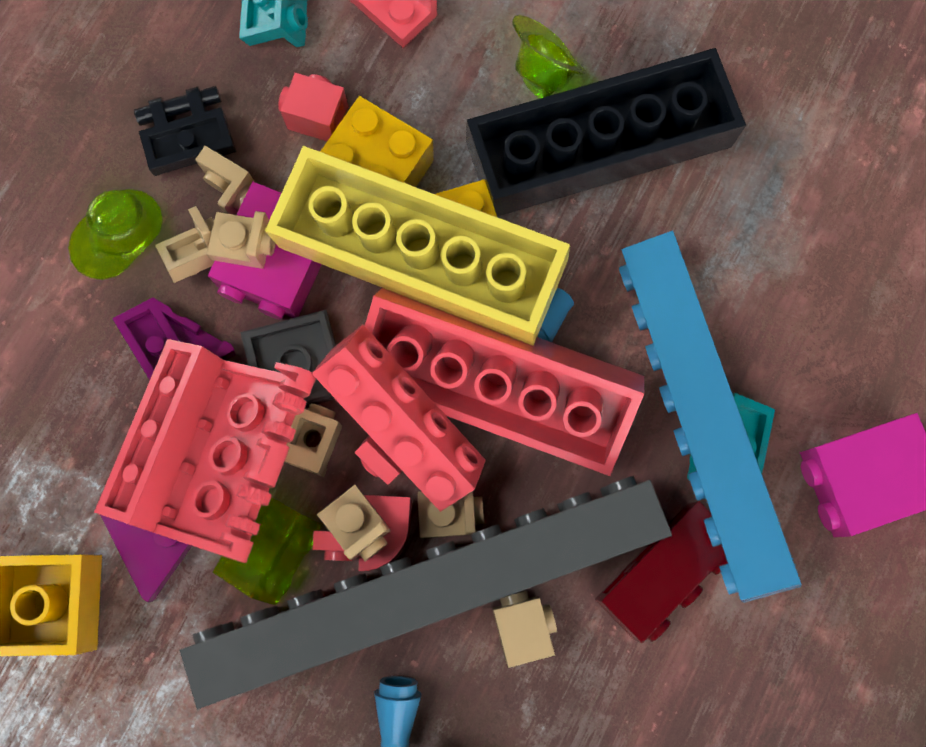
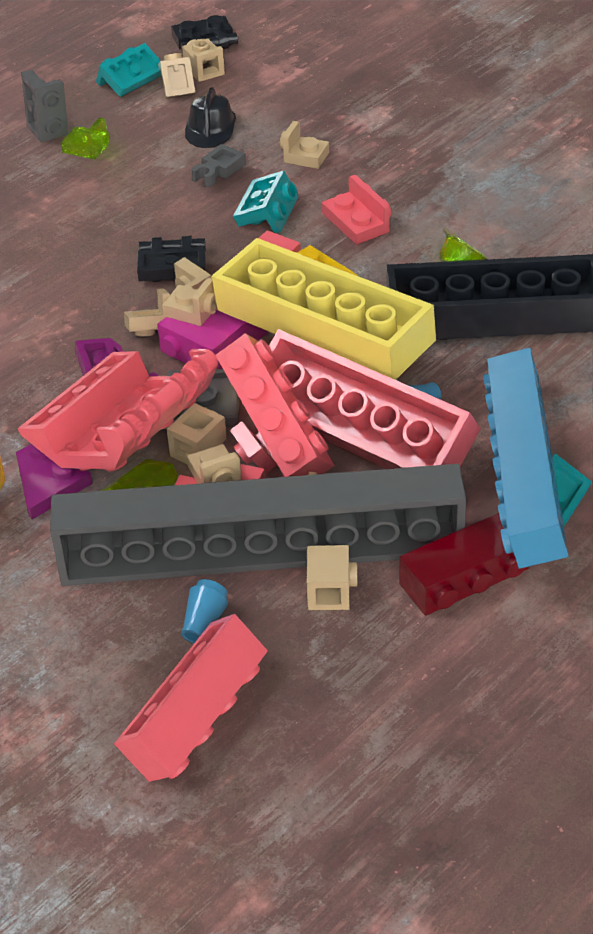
camera: 20 degrees right, 35 degrees down
clear neon green piece [68,189,163,280] -> none

